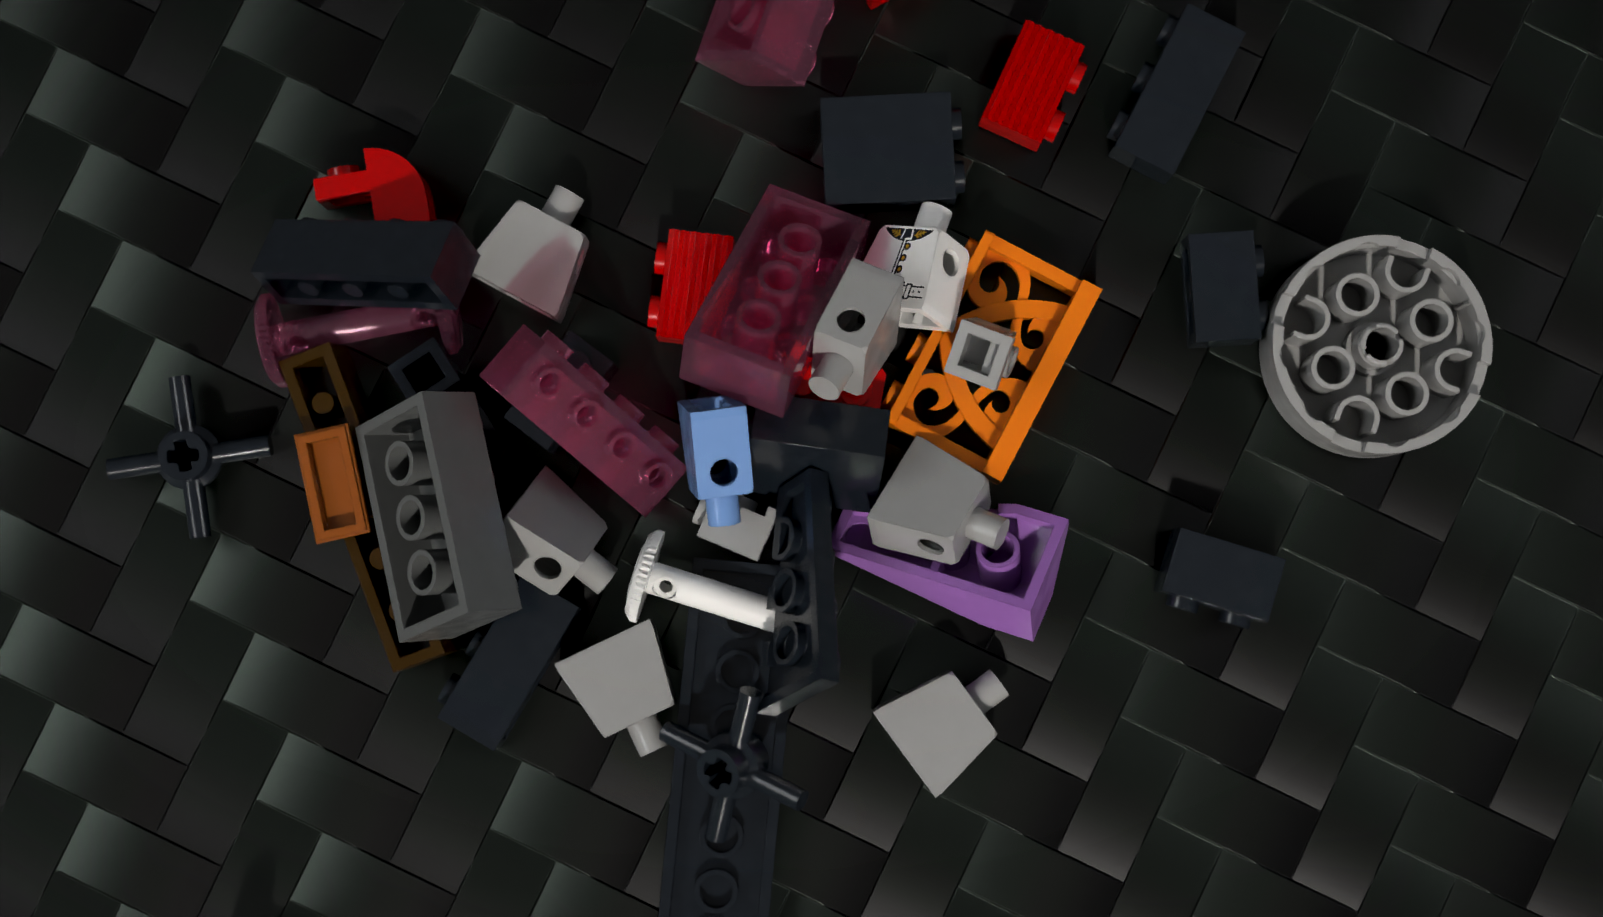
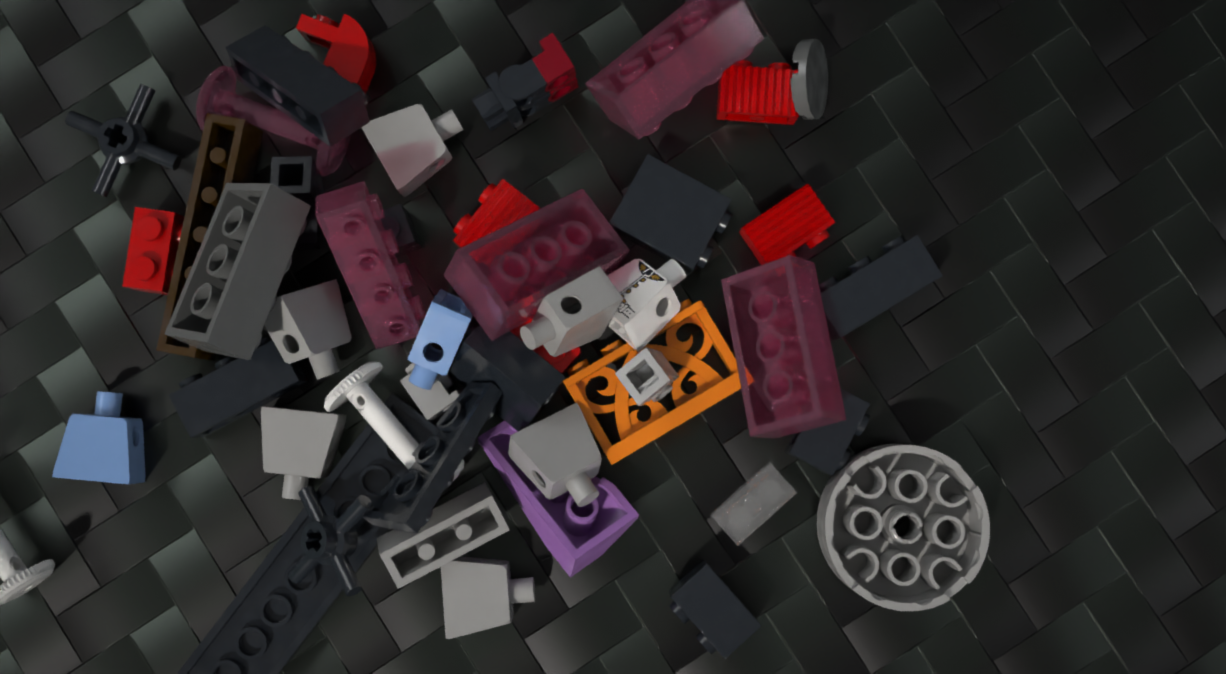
camera: 35 degrees right, 0 degrees up
dark orange tile [294,423,372,544] -> none
none -> medium blue torso [52,391,146,484]
none -> red brick [122,207,184,295]
none -> light grey brick [376,482,509,589]
none -> black hips [472,33,579,131]
none -> clear plate [710,462,797,546]
none -> clear pink brick [721,255,846,438]

